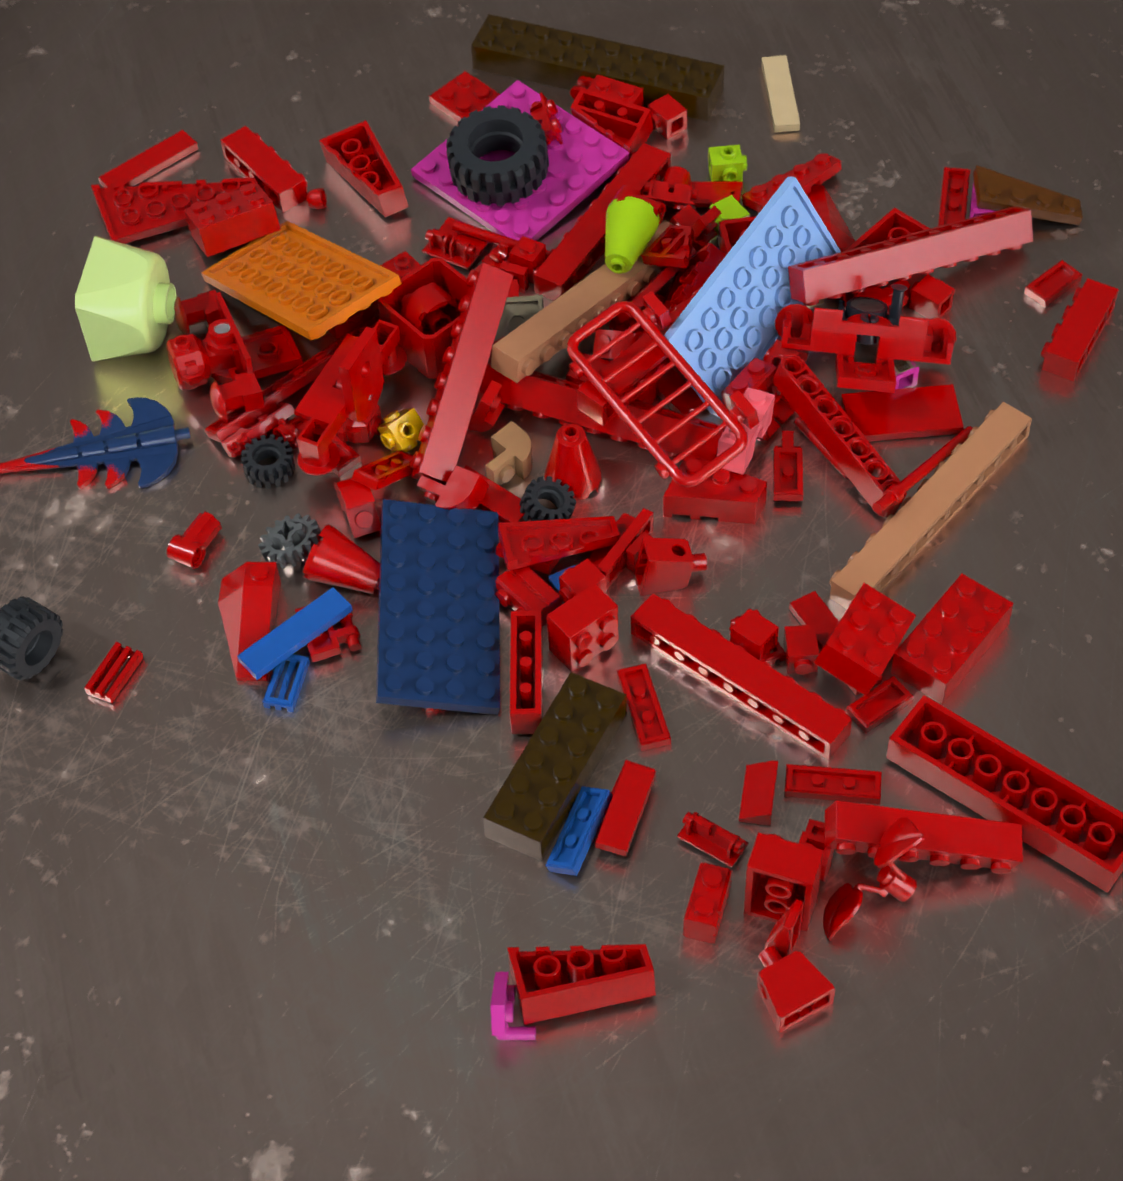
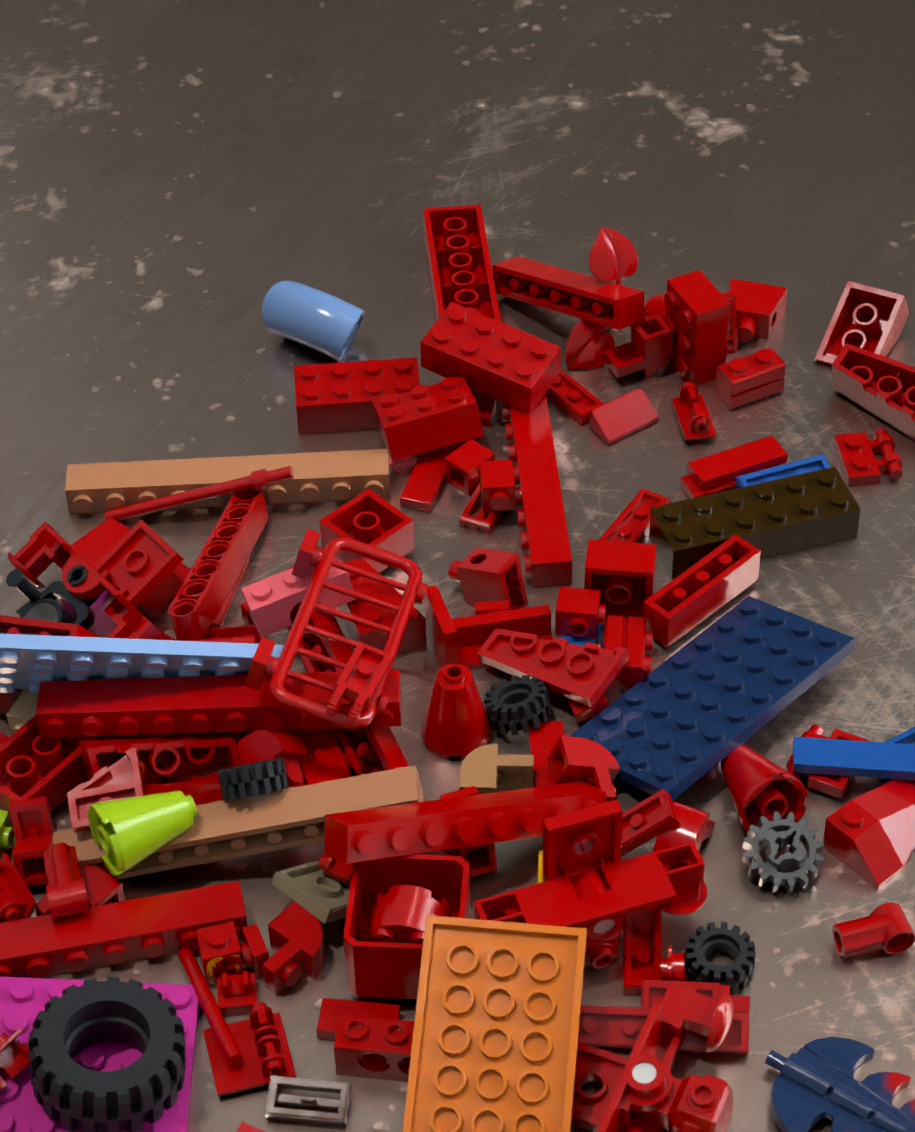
camera: 135 degrees left, 10 degrees down
none -> black tyre [218,758,289,801]
none -> medium blue brick [262,280,365,362]
none -> tile [265,1075,352,1126]
none -> red brick [319,489,415,573]
none -> red hinge [325,641,393,726]
none -> red brick [420,302,561,413]
none -> red tile [424,585,458,668]
none -> red slope [815,281,909,366]
none -> red plate [833,428,903,487]

